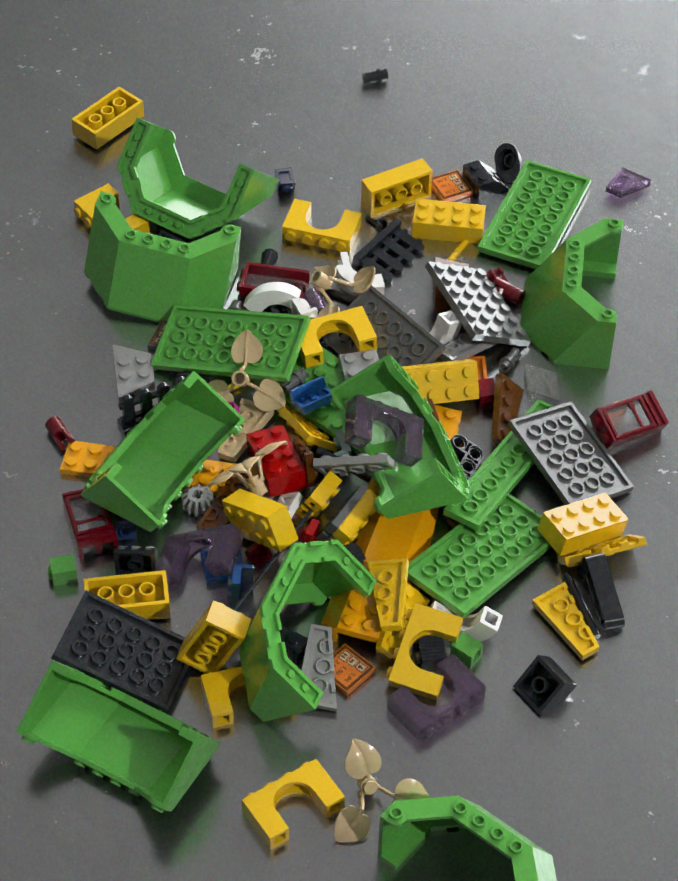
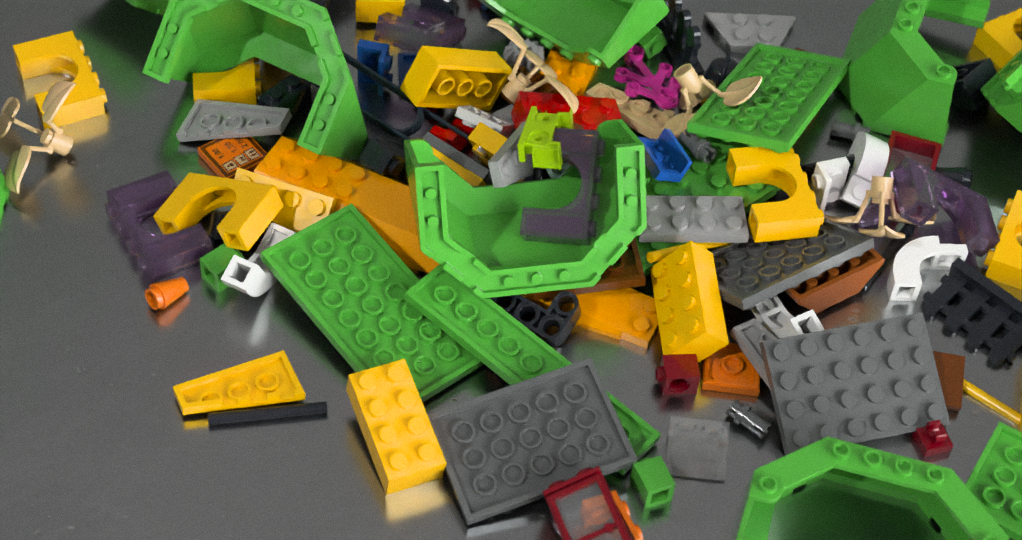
camera: 95 degrees right, 0 degrees up
yellow wing [367,558,409,632] -> none
reddish brown wing [492,373,524,445] -> none
dark red hinge [494,277,526,305] -> none
black slope [513,655,577,715] -> none
yellow wing [557,534,647,567] -> none
black beam [578,552,625,631] -> none
none -> orange cone [145,277,189,310]
none -> lime piece [517,106,574,170]
none -> bright green brick [630,455,676,509]
none -> clear purple arch [890,157,1000,257]

